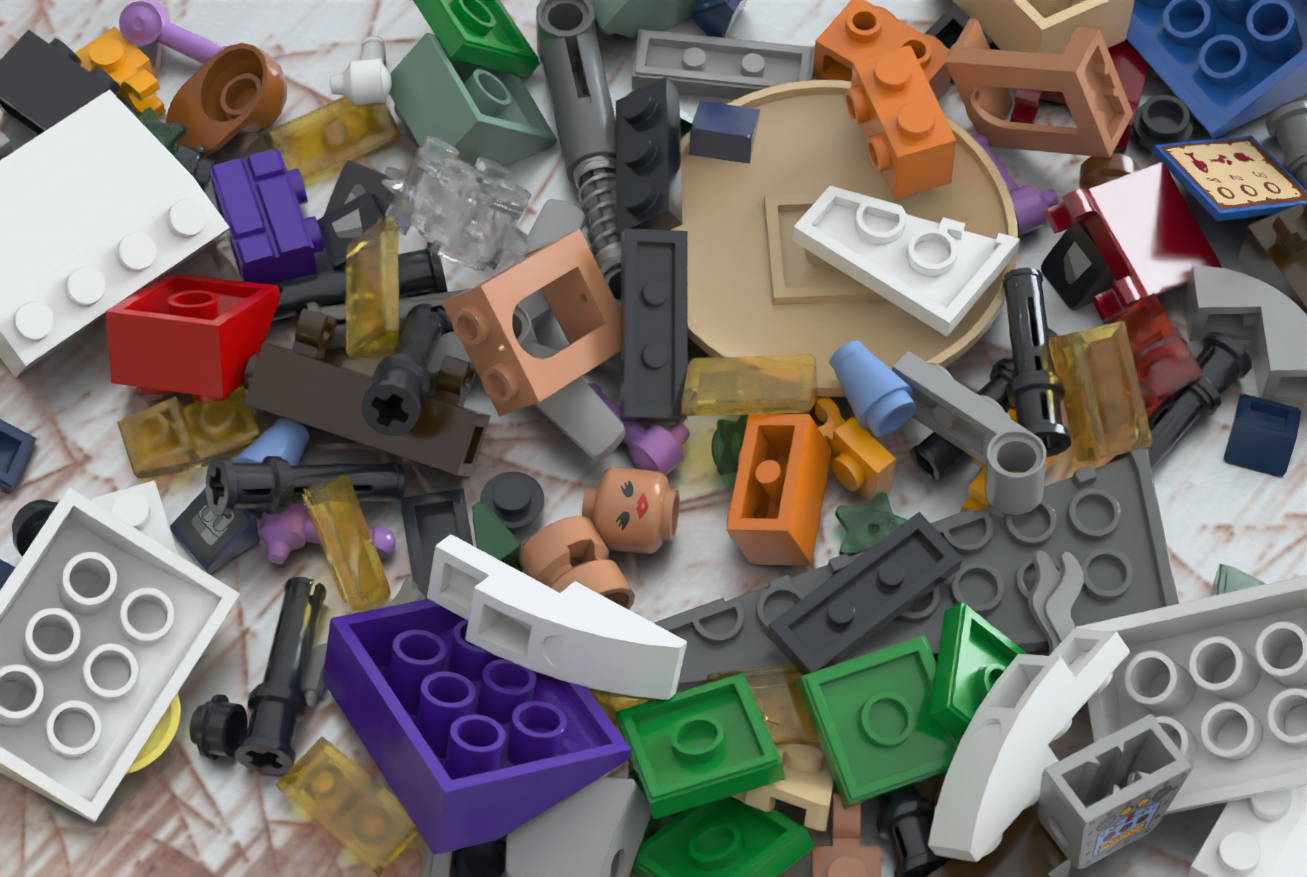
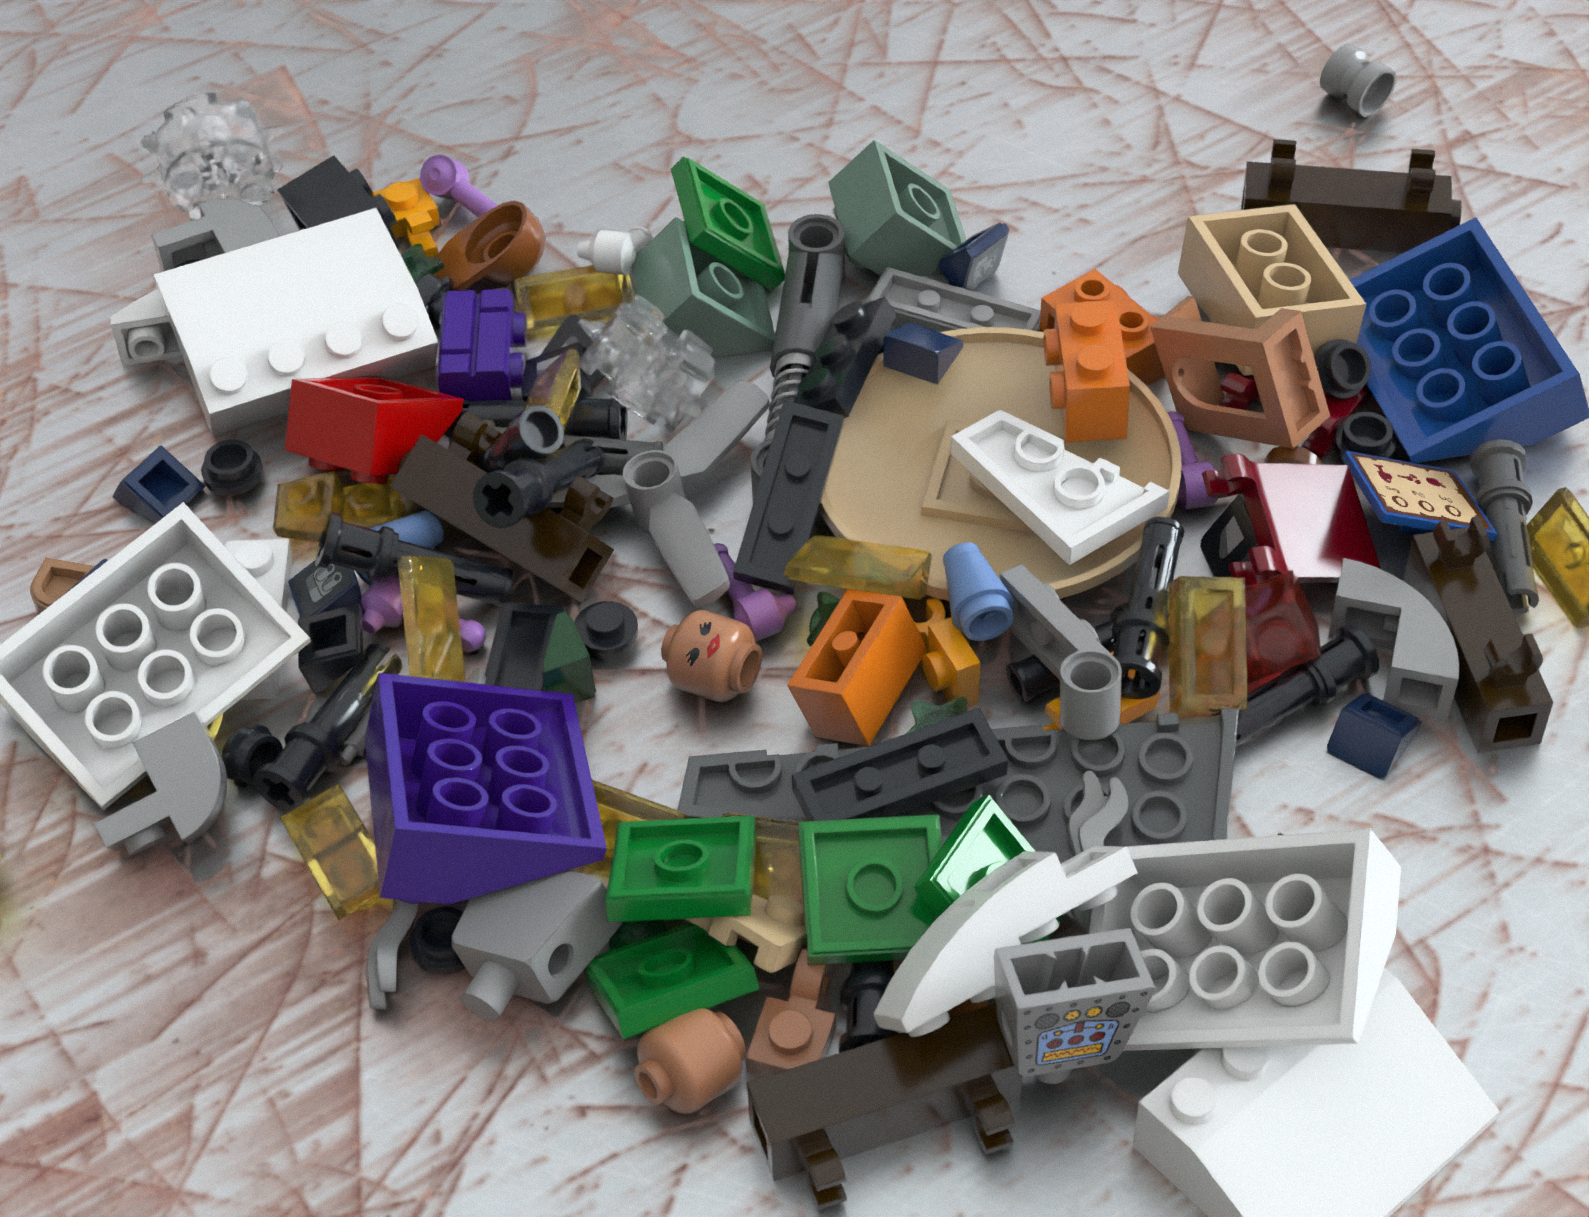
camera: 20 degrees right, 10 degrees down
white slope [427,534,687,700] -> none
nougat panel [441,229,621,417] -> none
nougat wheel [518,515,635,610] -> none
none -> light grey brick [94,711,227,855]
none -> black plate [201,439,263,495]
none -> black slope [298,603,364,693]
none -> black piece [478,405,564,473]
none -> black plate [1314,339,1371,400]

